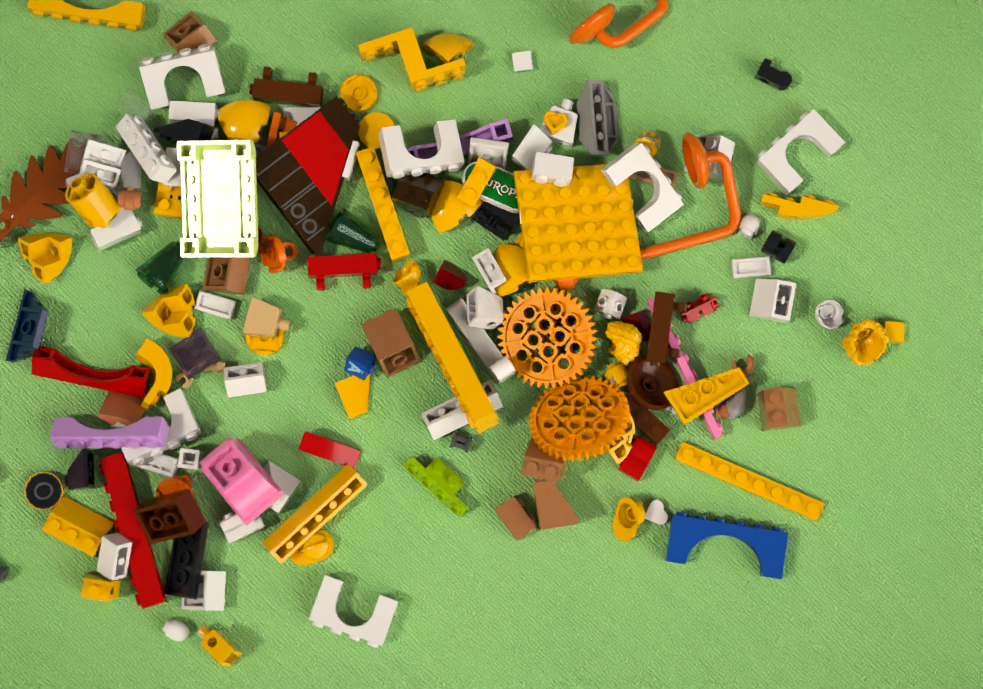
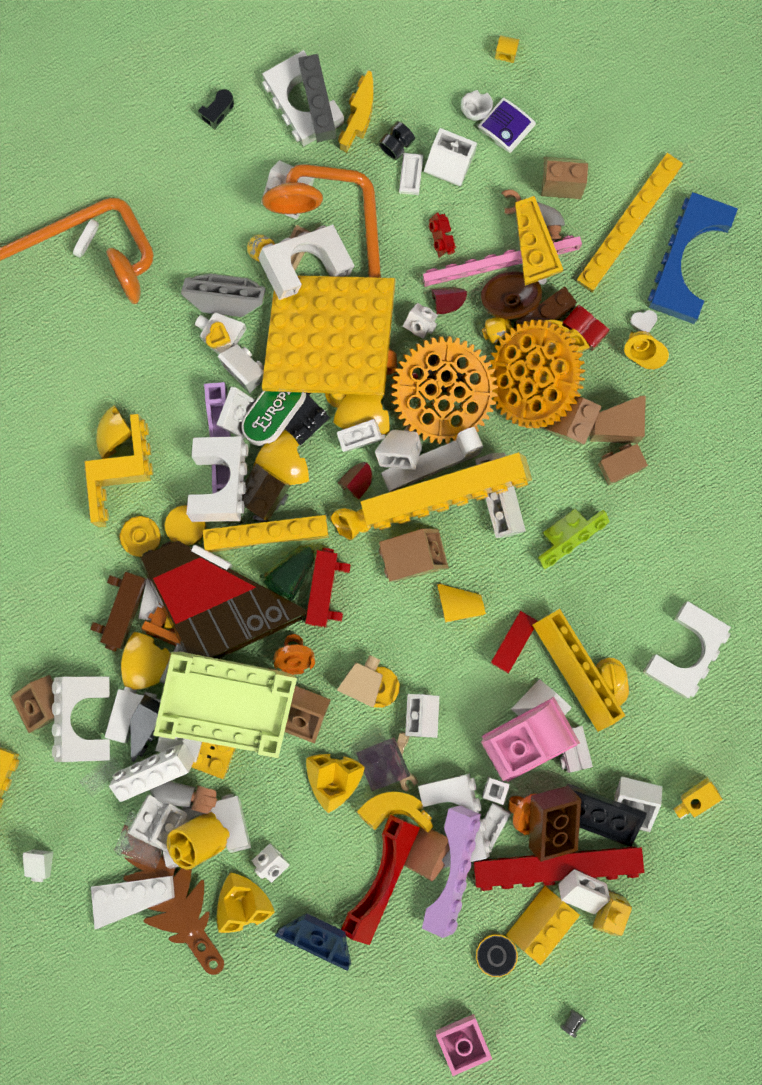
camera: 70 degrees left, 0 degrees up
black slope [65,448,95,490] -> none
clear green cone [135,241,185,295] -> none
white piece [162,618,189,642] -> none
white tile [194,291,237,320] -> none
blue brick [344,346,376,380] -> none
dark grey bush [450,431,473,453] -> none
yellow bracket [457,157,497,207] -> none
white tile [512,51,533,73] -> none
white brick [531,151,574,187] -> none
yellow hair [605,321,642,366] -> none
reddish brown brick [646,291,687,367] -> none
white piece [737,214,760,239] -> none
yellow hair [842,319,889,366] -> none
none -> white slope [23,849,53,882]
none -> white wing [91,876,175,929]
none -> white brick [252,844,290,883]
none -> dark grey arch [298,54,336,143]
none -> slope [478,97,536,153]

